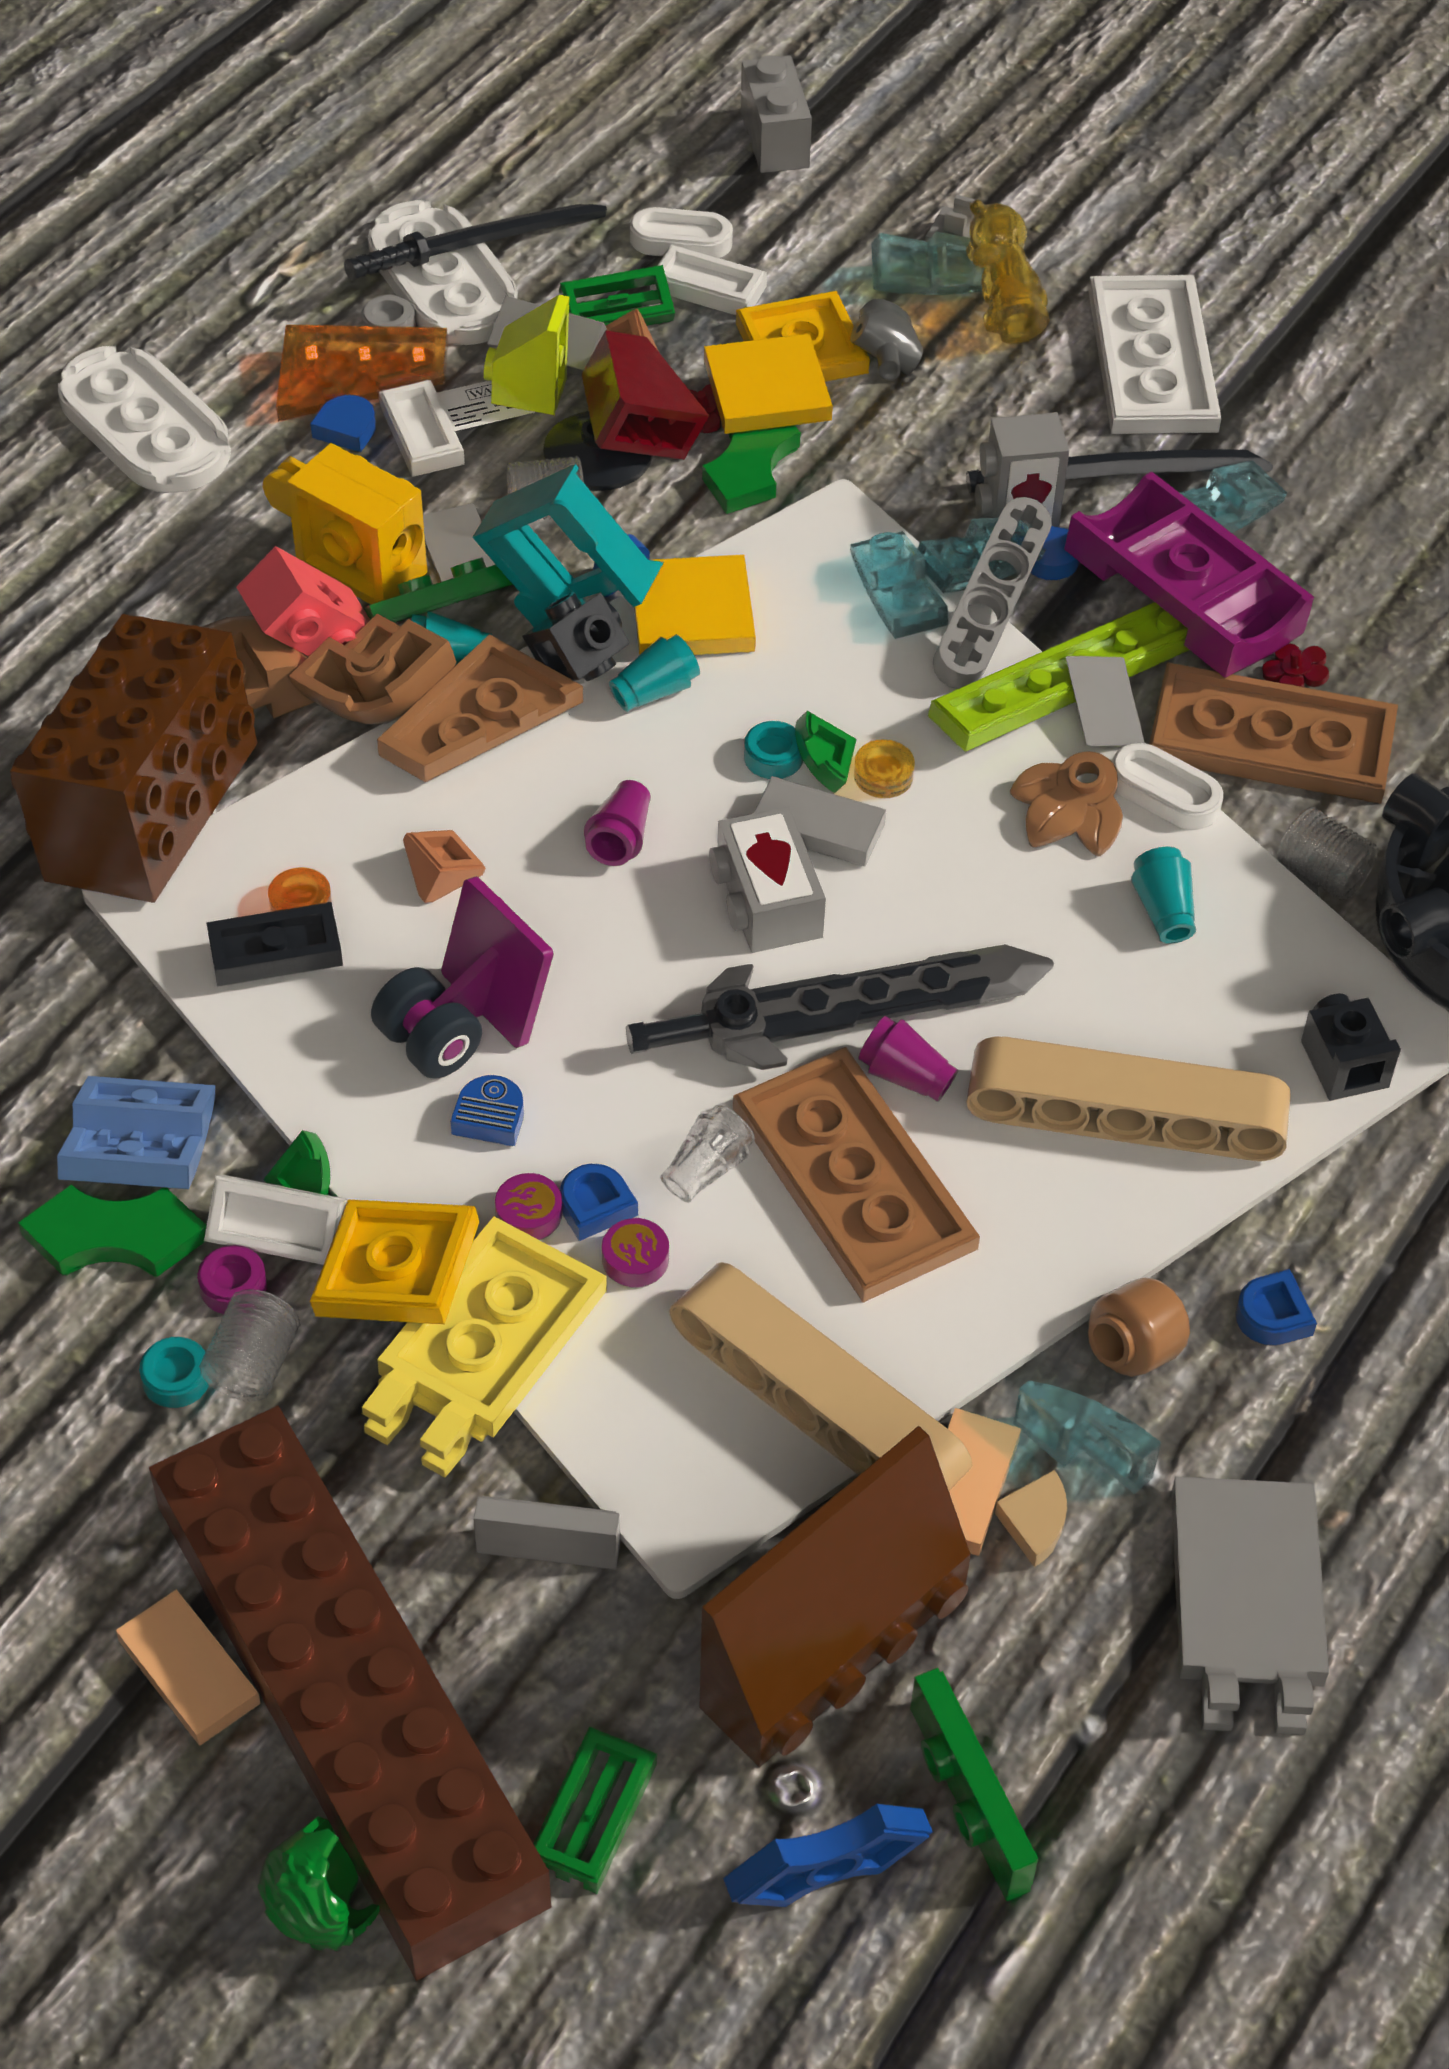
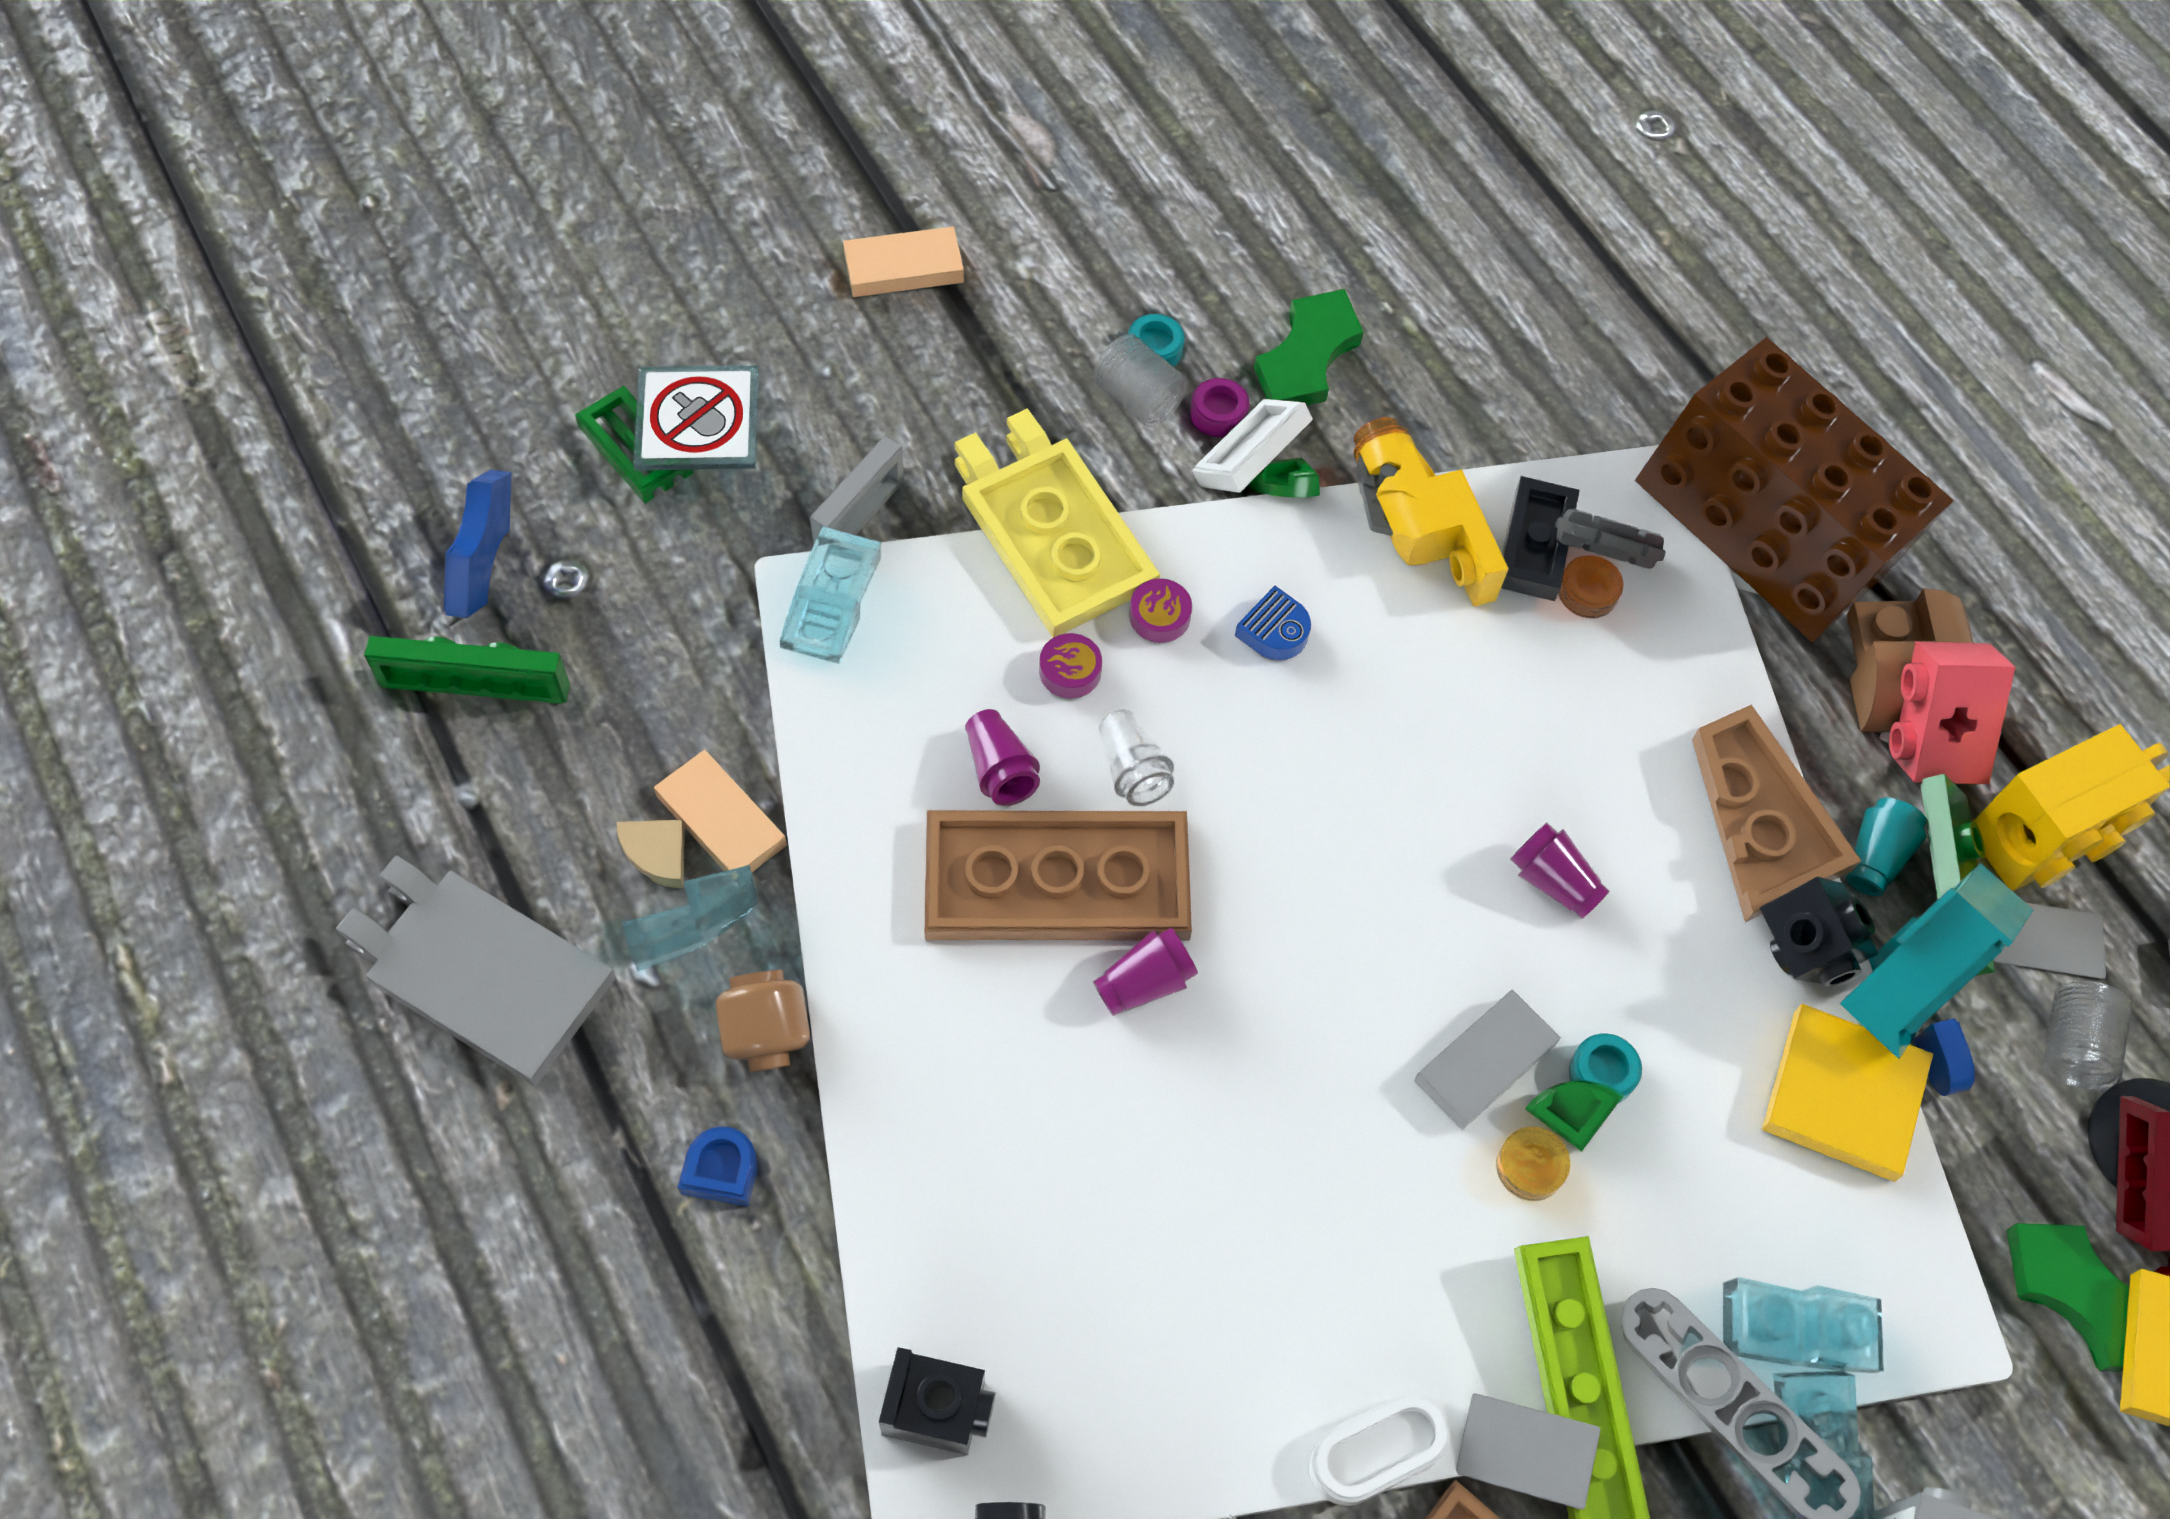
camera: 115 degrees right, 10 degrees up
medium blue slope [57,1076,215,1189] -> none
copper brick [149,1405,552,1981] -> none
green hair [257,1816,380,1952] -> none
medium nougat brick [288,614,456,724] -> none
yellow tile [310,1199,480,1325] -> none
magenta plate [371,876,554,1079] -> none
nougat slope [403,830,486,903] -> none
blue tile [560,1164,638,1241] -> none
teal cone [609,634,700,712] -> none
sword [625,944,1054,1070] -> none
tan beam [669,1262,972,1491] -> none
reddish brown slope [699,1426,971,1768] -> none
light grey brick [709,806,826,953] -> none
tan beam [966,1036,1291,1161] -> none
medium nougat plate [1010,751,1123,856] -> none
teal cone [1131,846,1196,943] -> none
none -> piece [633,365,759,470]
none -> clear light blue slope [780,527,881,664]
none -> magenta cone [965,709,1040,806]
none -> yellow plate [1353,417,1508,607]
none -> dark grey axle [1555,509,1666,569]

